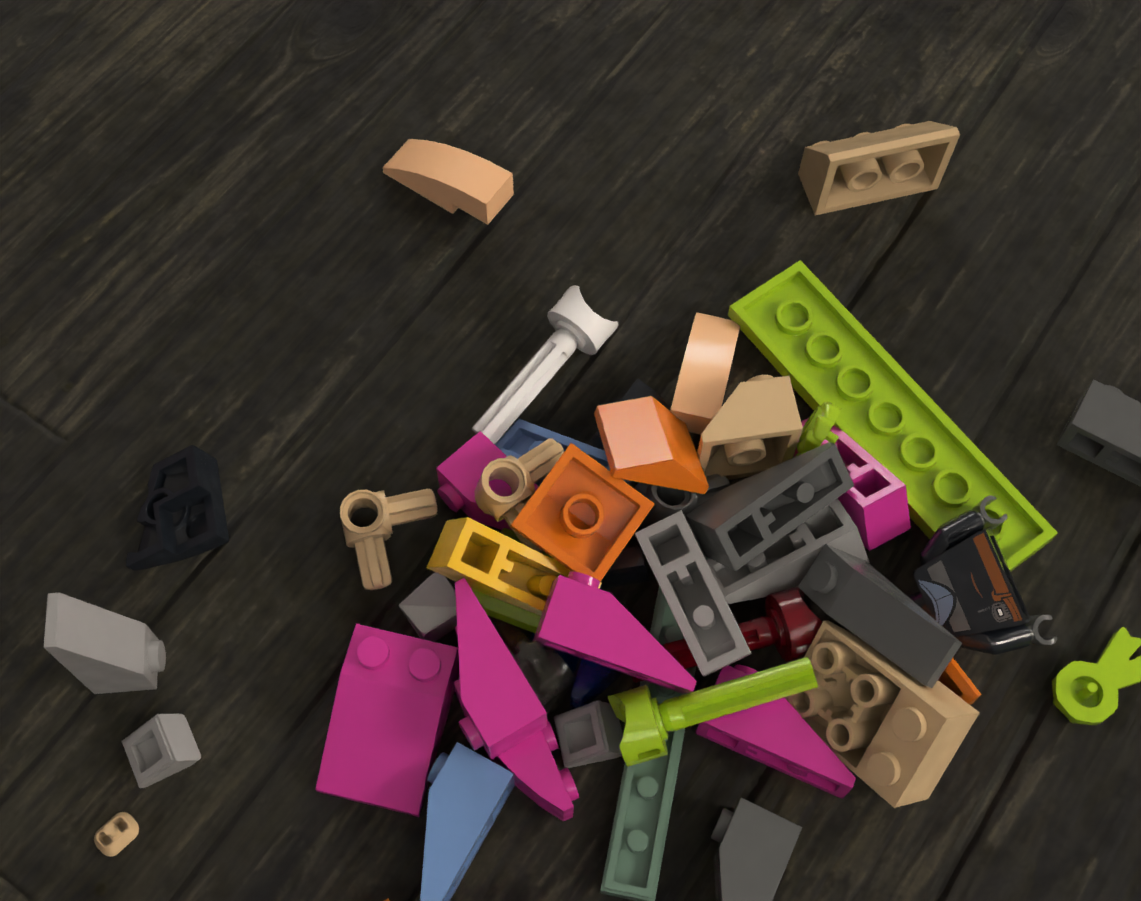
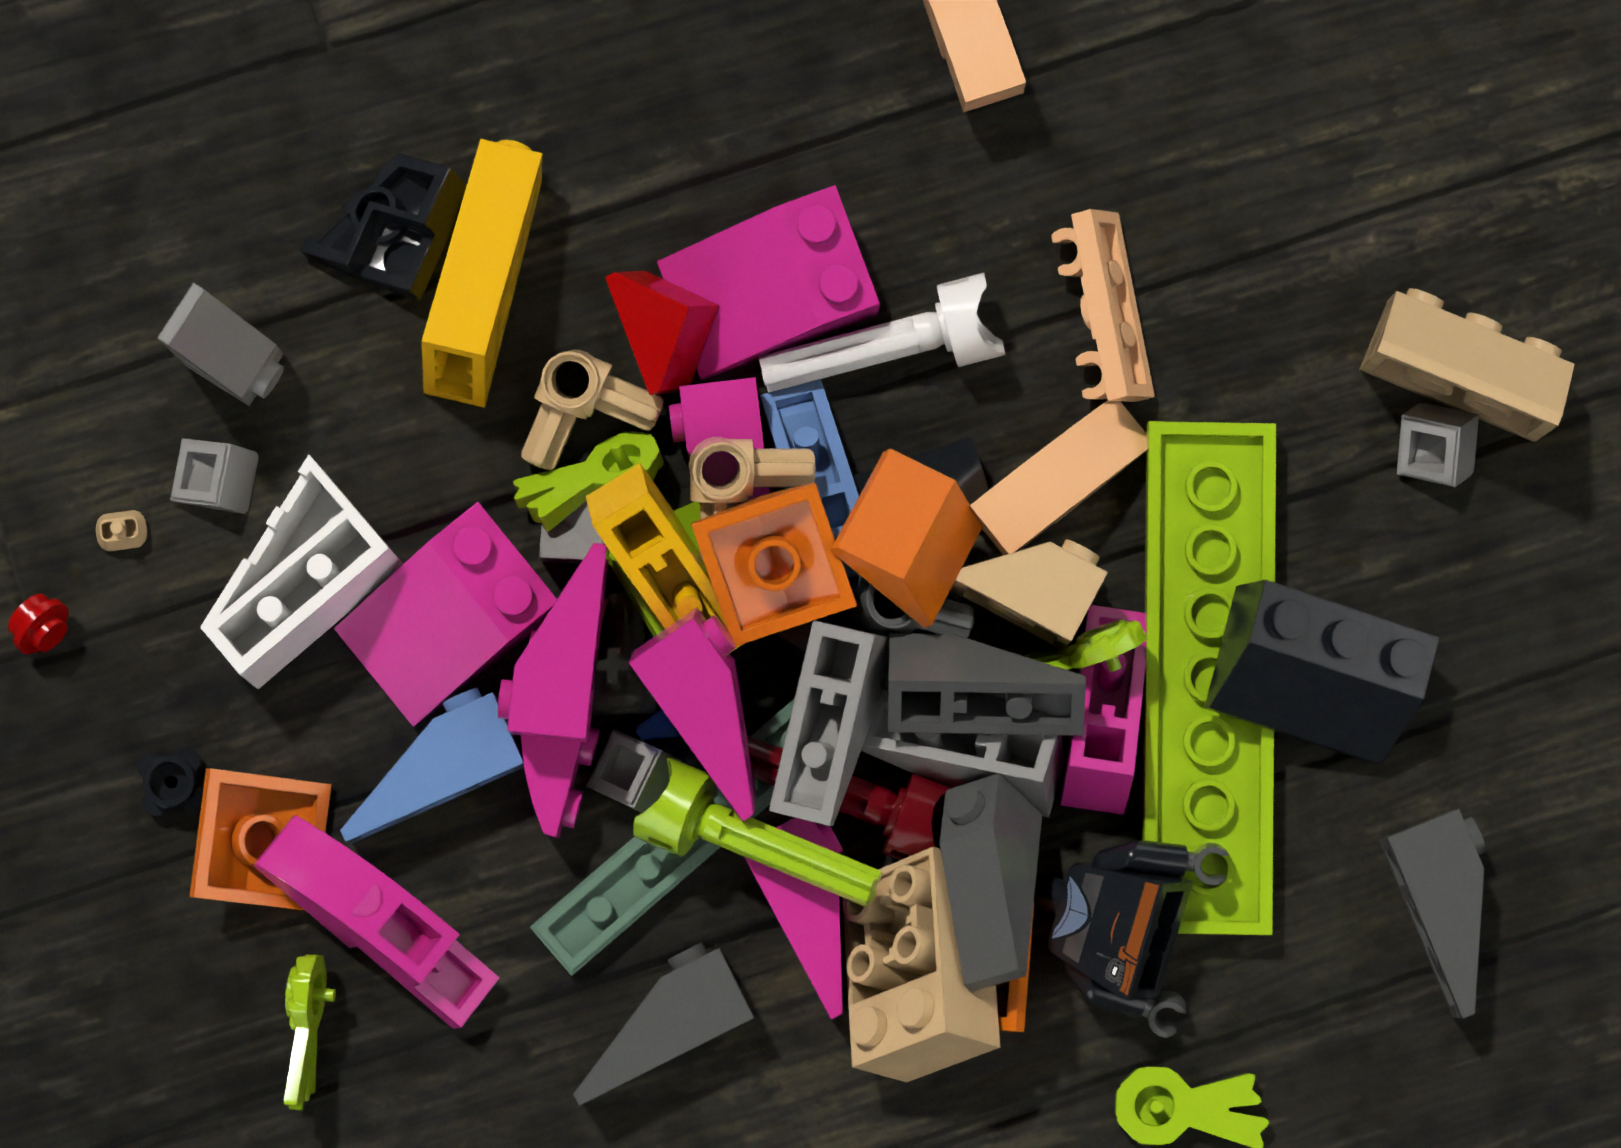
camera: 35 degrees right, 20 degrees up
none -> white wedge [200,455,403,689]
none -> yellow slope [422,139,542,408]
none -> lime piece [513,431,664,532]
none -> red slope [605,271,719,395]
none -> dark pink slope [657,185,880,380]
none -> light nougat plate [1051,209,1155,402]
none -> black slope [1204,580,1439,764]
none -> light grey slope [1397,403,1479,487]

